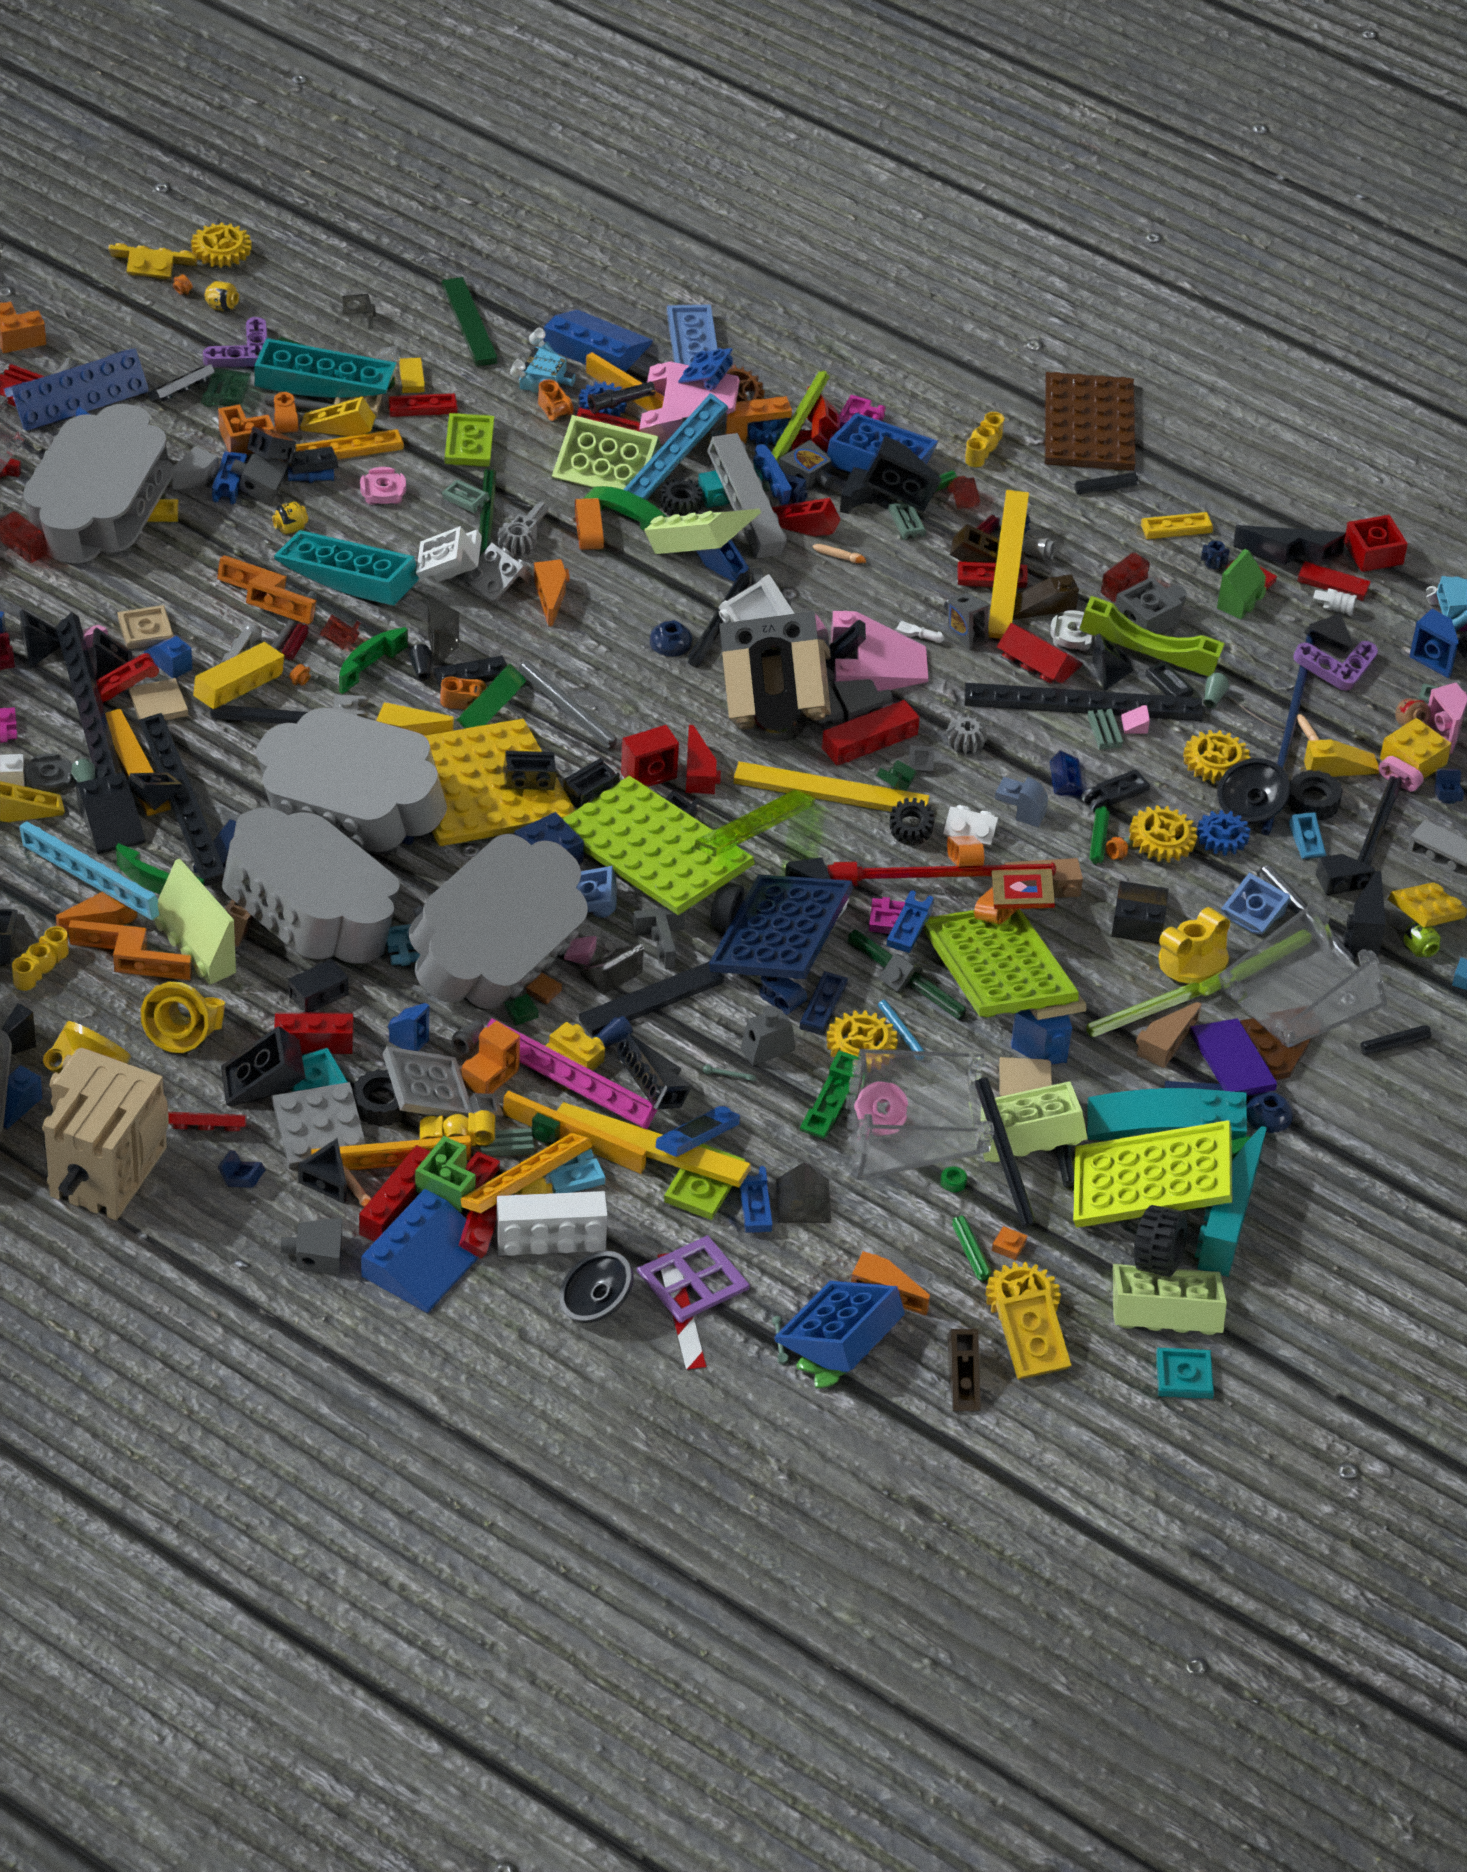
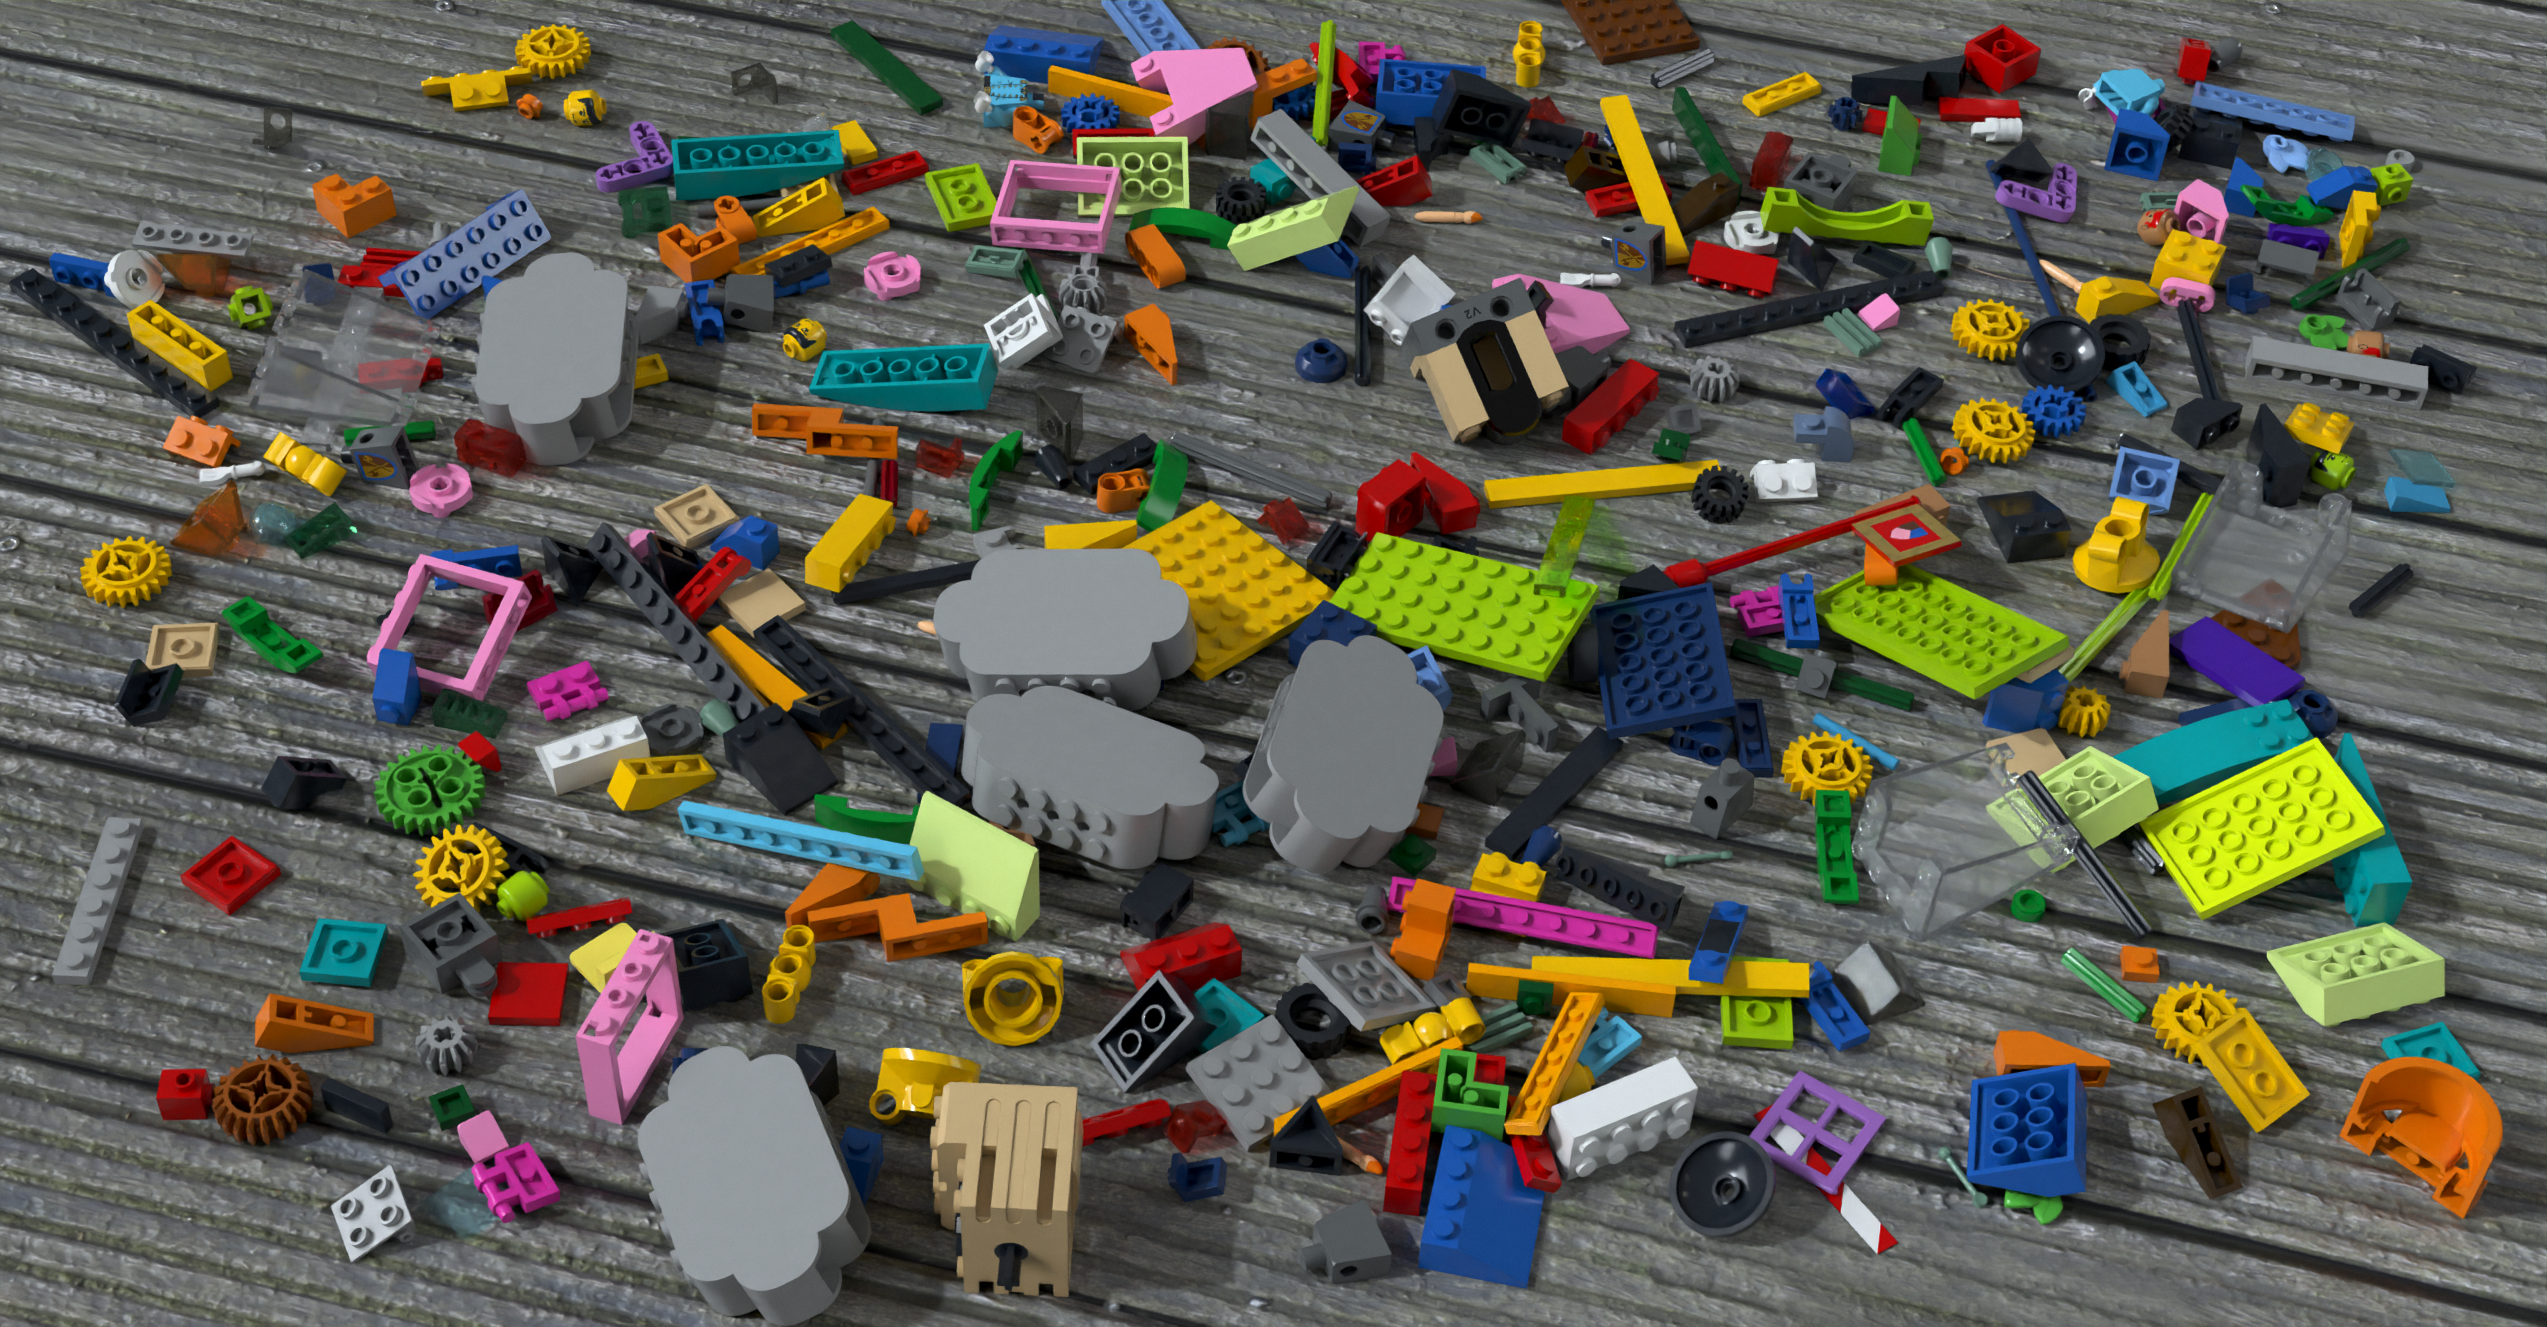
camera: 20 degrees left, 0 degrees up
plate [147,364,215,402] -> none
light grey plate [222,623,262,662] -> none
black hinge [247,427,296,464] -> none
blue slope [388,1003,430,1051] -> none
black hinge [503,751,557,790] -> none
black pin [587,381,655,414] -> none
dark azure tile [623,393,728,500] -> none
blue hinge [678,348,733,390] -> none
blue hinge [753,444,792,505] -> none
bright pink plate [854,1081,908,1135] -> none
orange beam [947,836,984,867] -> none
black tyre [1134,1205,1187,1277] -> none
none -> bright pink window [990,160,1122,254]
none -> clear red bracket [1163,1100,1227,1154]
none -> clear red bracket [1257,497,1310,545]
none -> black bracket [1520,118,1584,164]
none -> dark green tile [1672,86,1743,206]
none -> yellow gear [2058,684,2111,739]
none -> orange piece [2339,1057,2503,1219]

